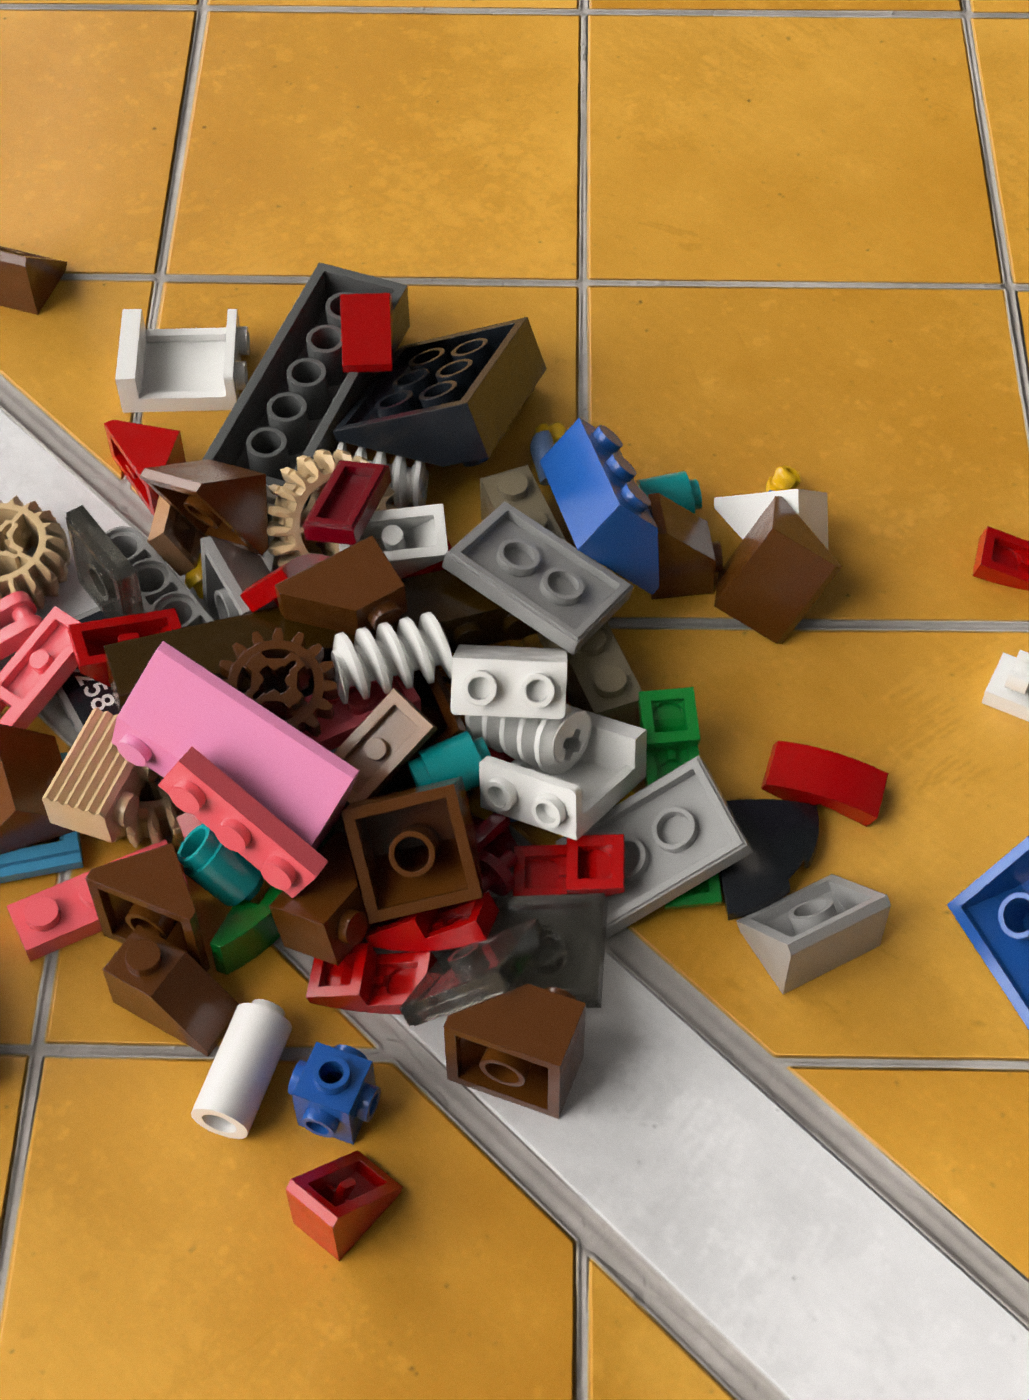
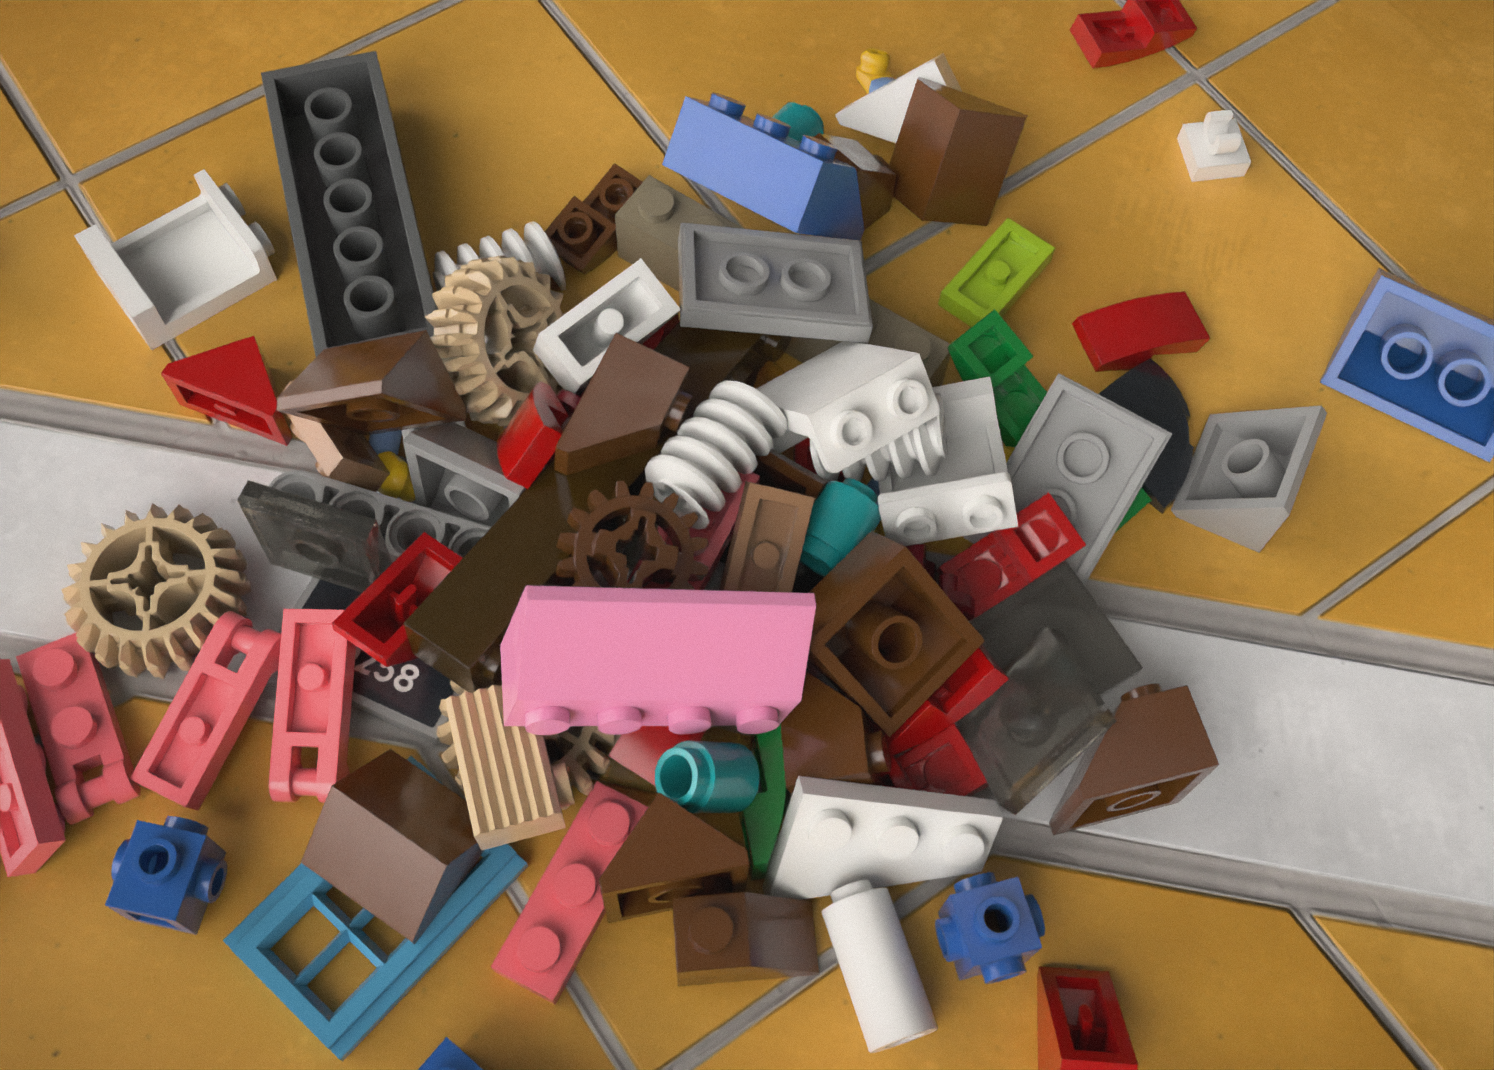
camera: 40 degrees left, 10 degrees up
coral plate [158,746,329,898] -> none
dark red tile [303,460,392,545] -> none
black slope [333,317,546,467] -> none
red slope [340,293,393,372] -> none
medium blue arm [530,422,566,485] -> none
none -> reddish brown slope [545,163,643,275]
none -> white wing [762,776,1003,900]
none -> lime plate [938,218,1055,327]

